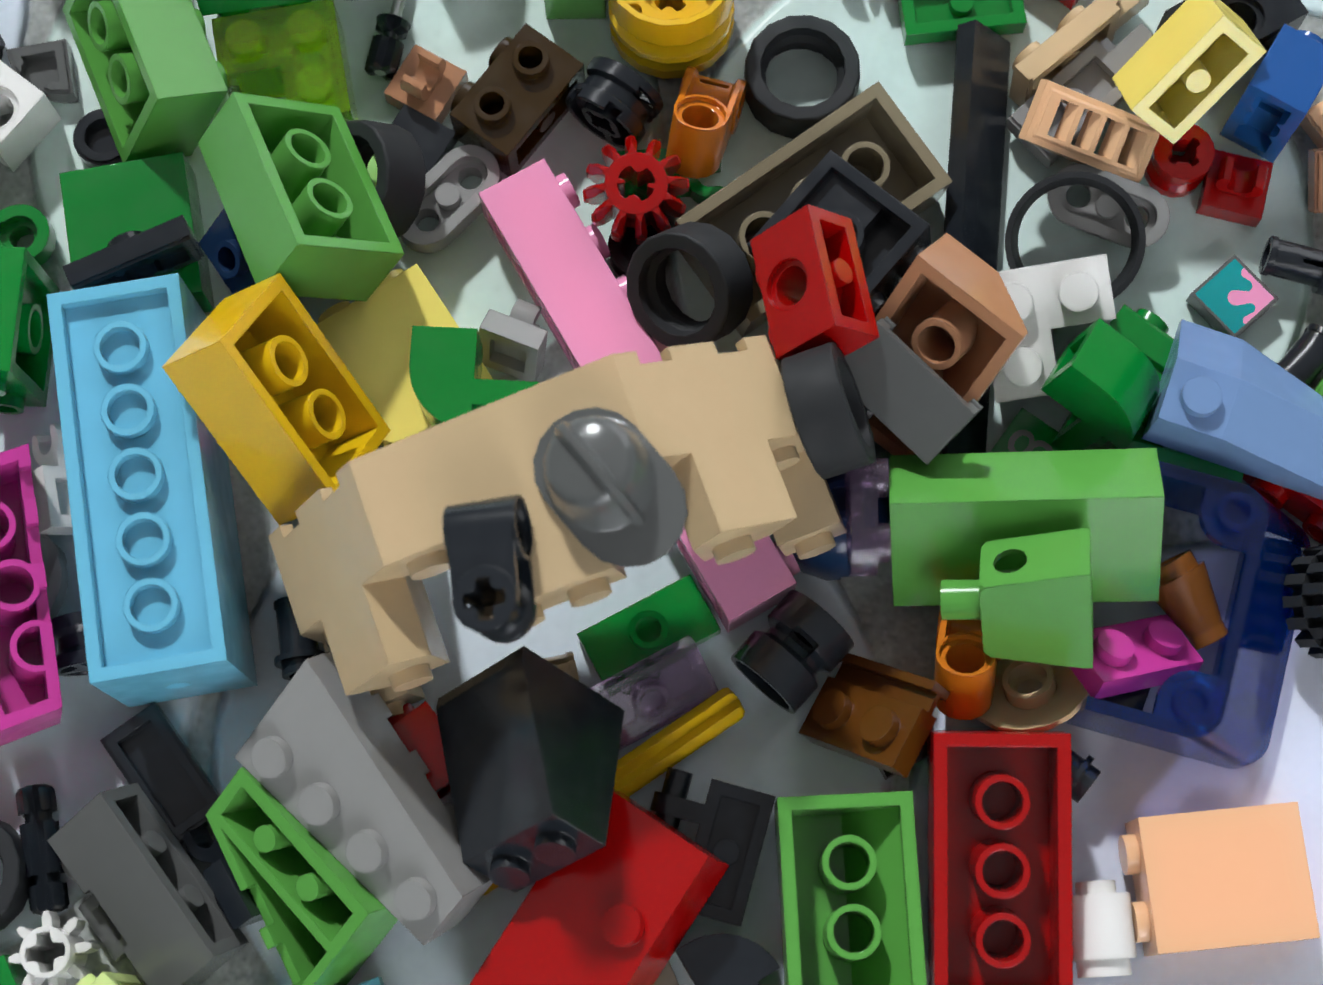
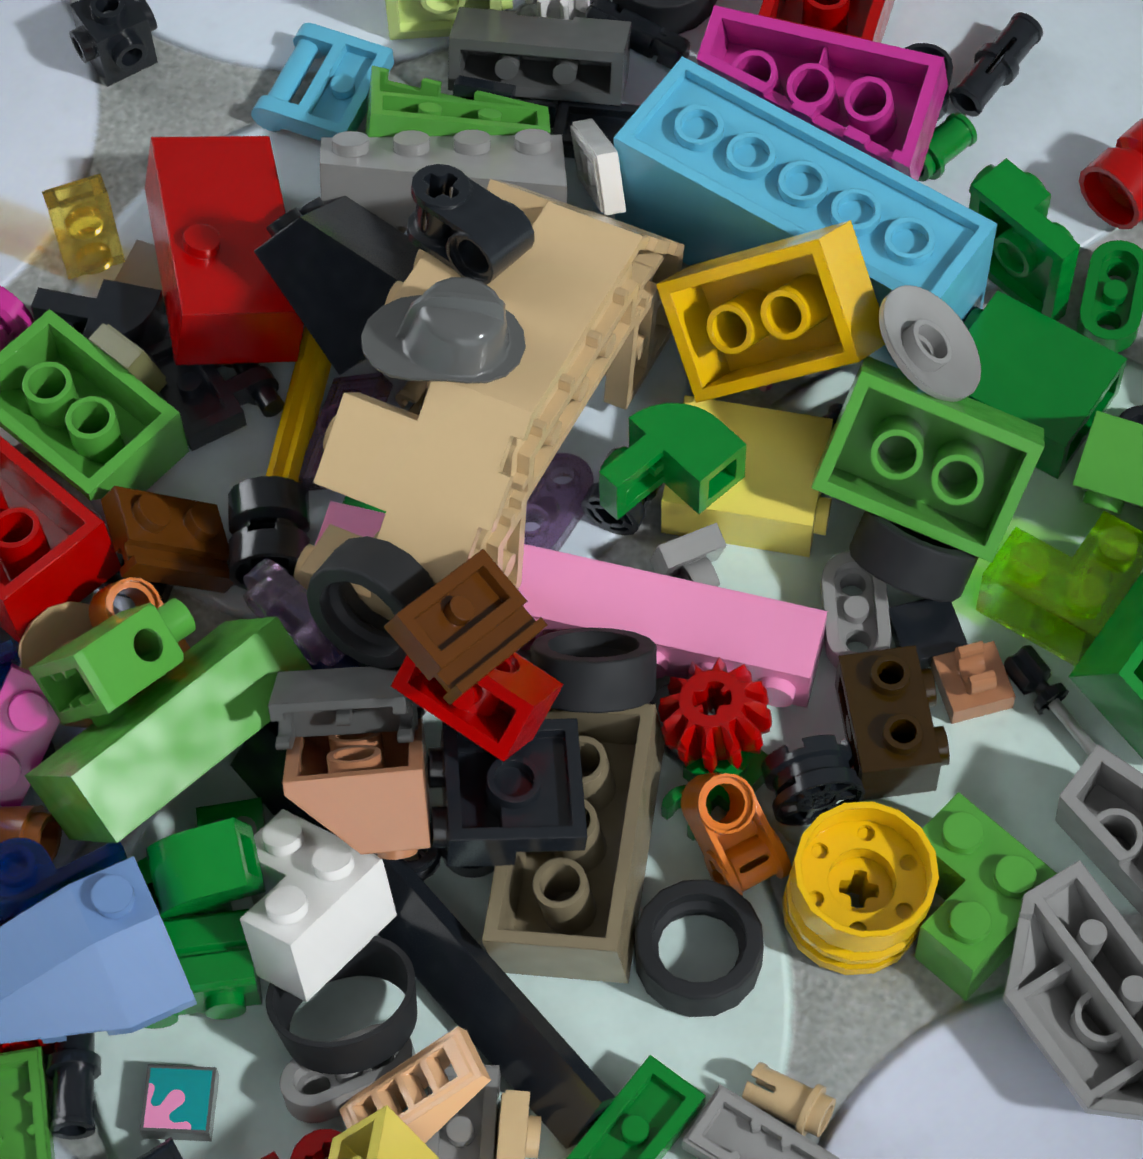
camera: 135 degrees right, 15 degrees down
black plate [62,215,204,290] -> none
none -> olive tile [89,323,167,394]
none -> reddish brown plate [384,549,548,705]
none -> white tile [570,118,626,216]
none -> light grey dish [879,285,981,402]

